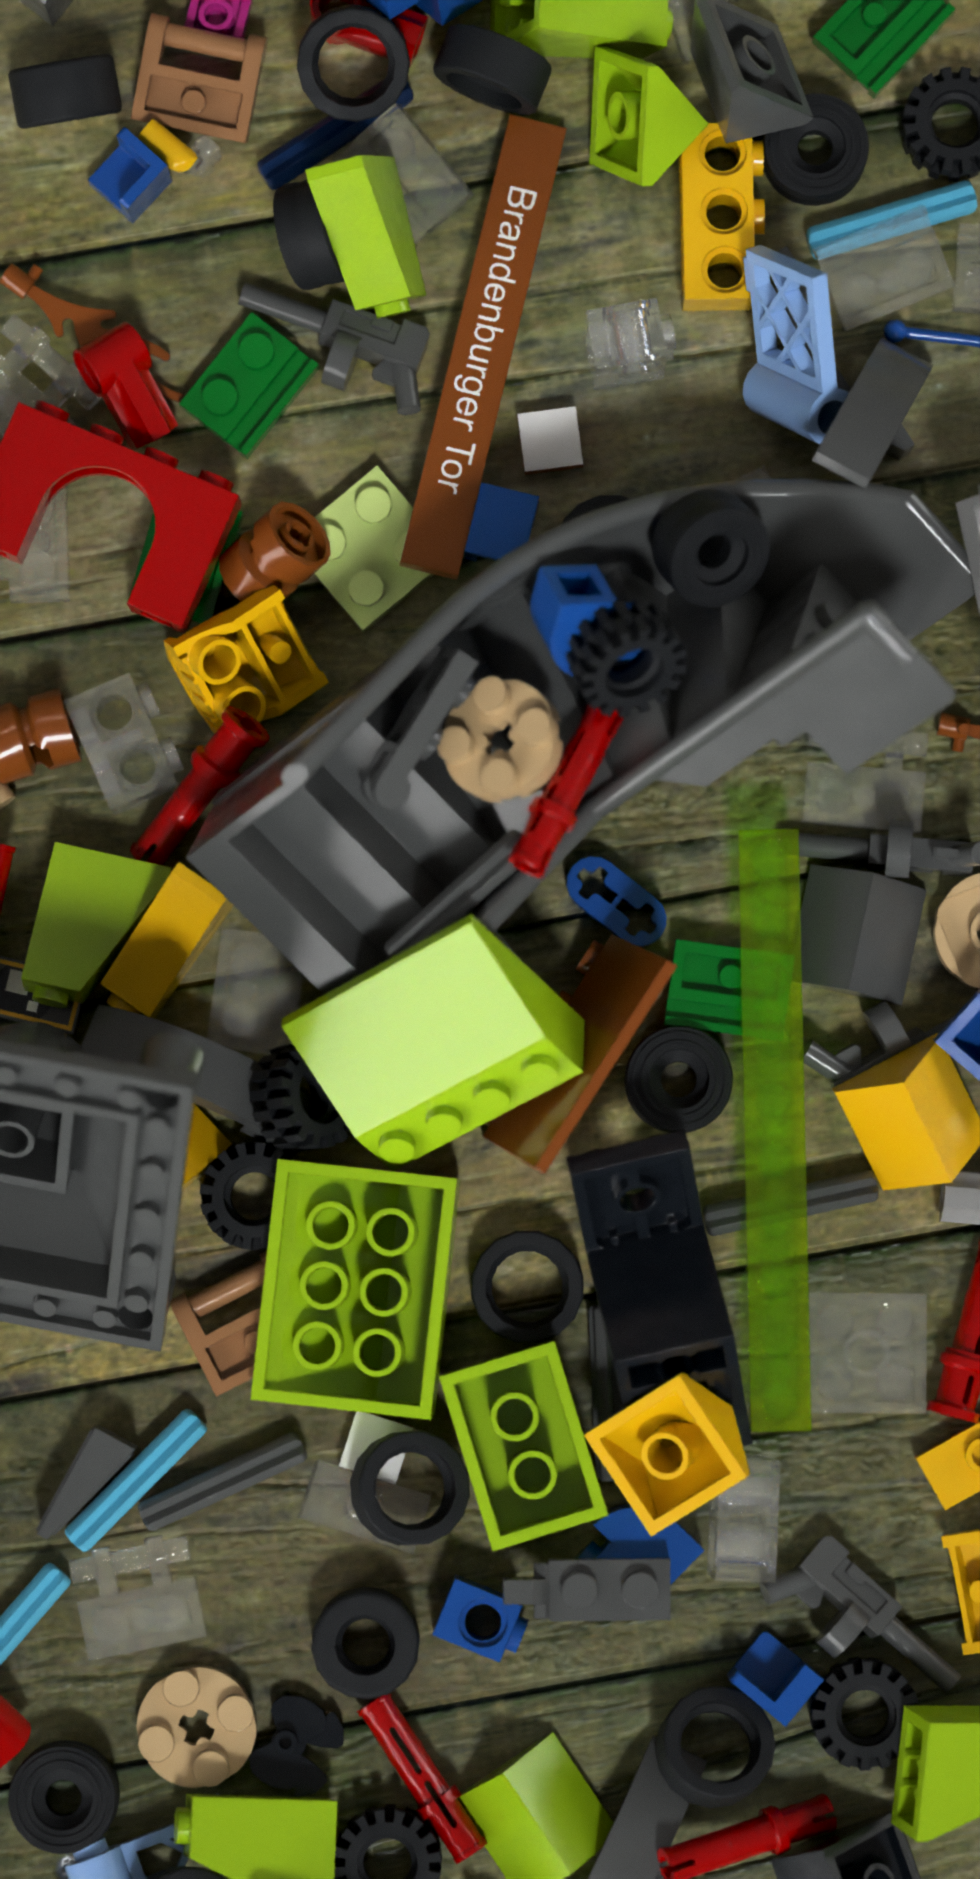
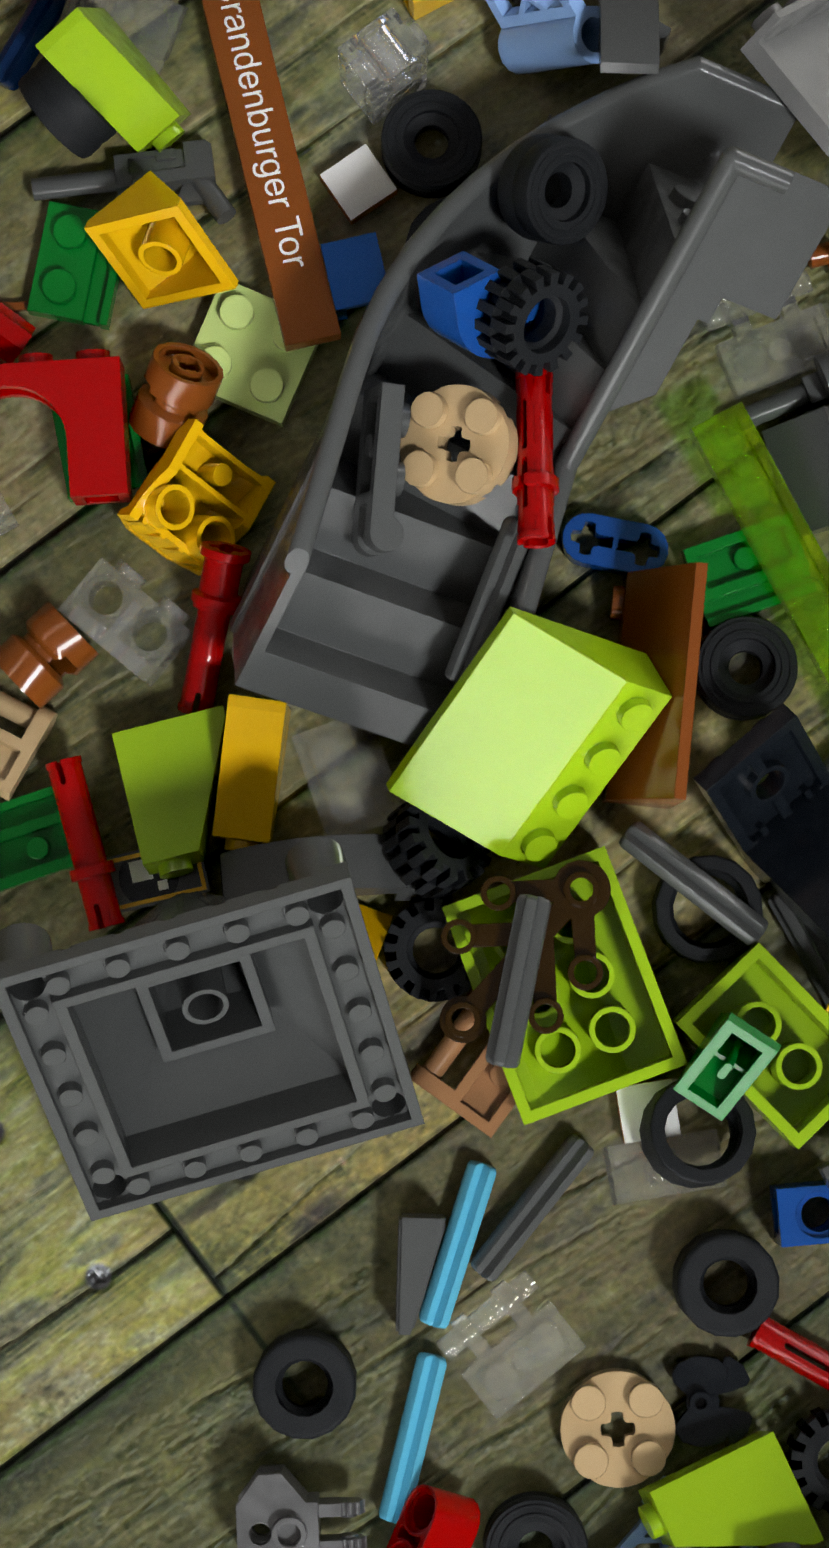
camera: 30 degrees left, 0 degrees up
none -> yellow slope [84,170,239,309]
none -> black tyre [381,89,482,198]
none -> dark brown plant [440,860,611,1043]
none -> dark grey axle [485,894,551,1068]
none -> dark grey axle [619,821,769,945]
none -> green slope [673,1012,781,1121]

